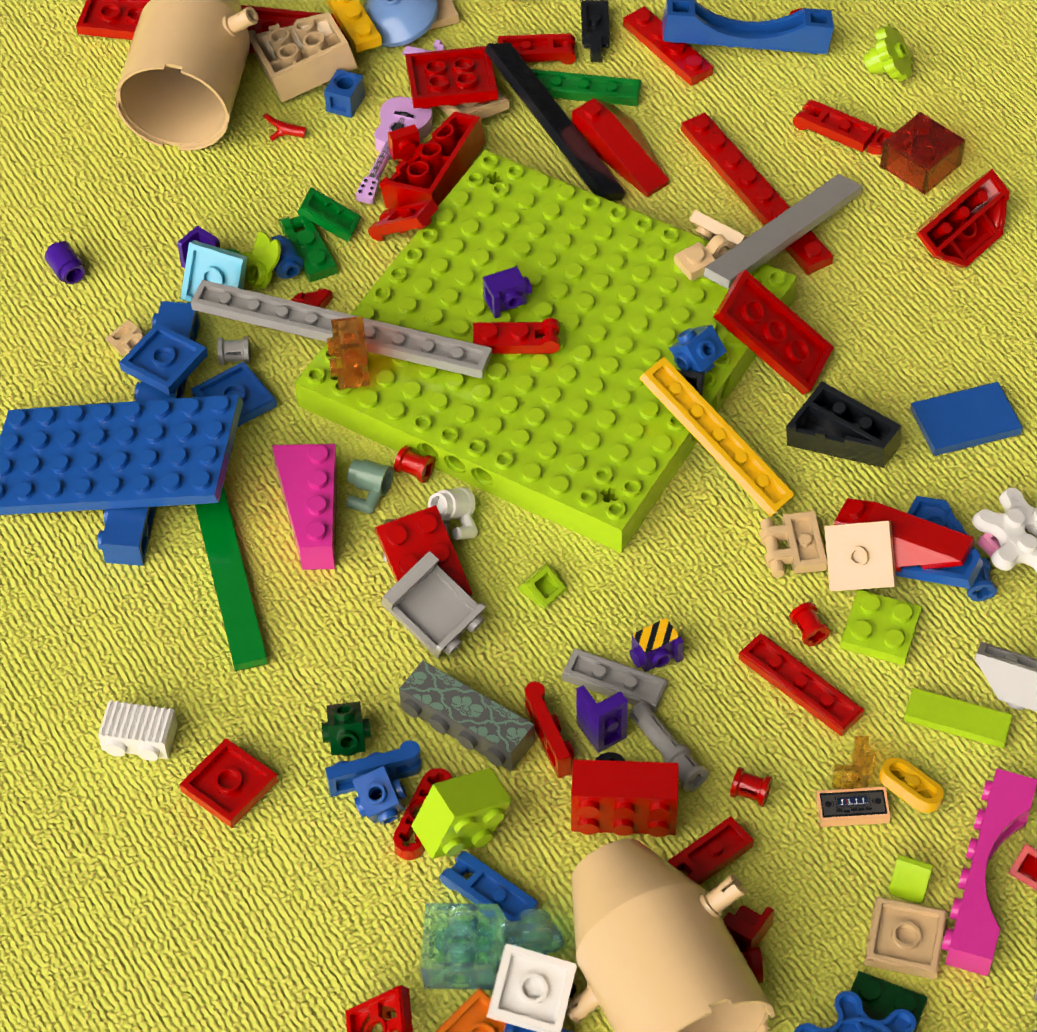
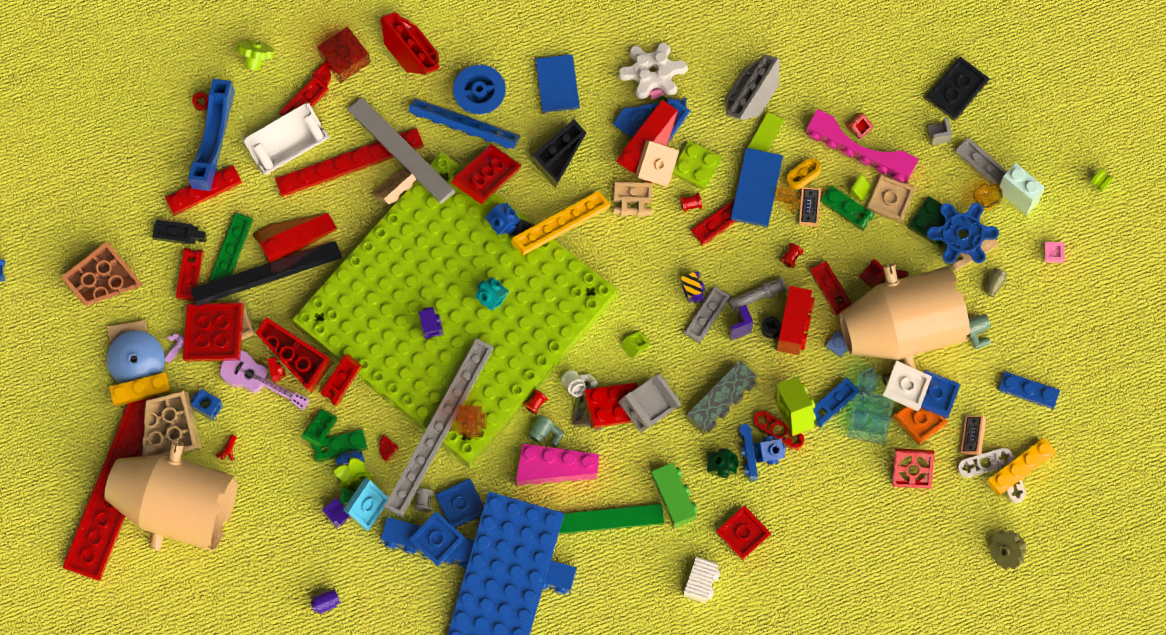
camera: 80 degrees left, 20 degrees up
tan plate [105,320,145,355] -> none
red plate [473,318,560,354] -> none
red plate [525,681,574,778] -> none
tan plate [674,234,729,282] -> none
none -> white piece [242,102,330,175]
none -> blue plate [408,99,520,149]
none -> blue piece [453,65,506,115]
none -> teal brick [474,277,509,311]
none -> bright green brick [651,462,698,528]
none -> blue tile [731,148,783,228]
none -> green plate [820,185,875,230]

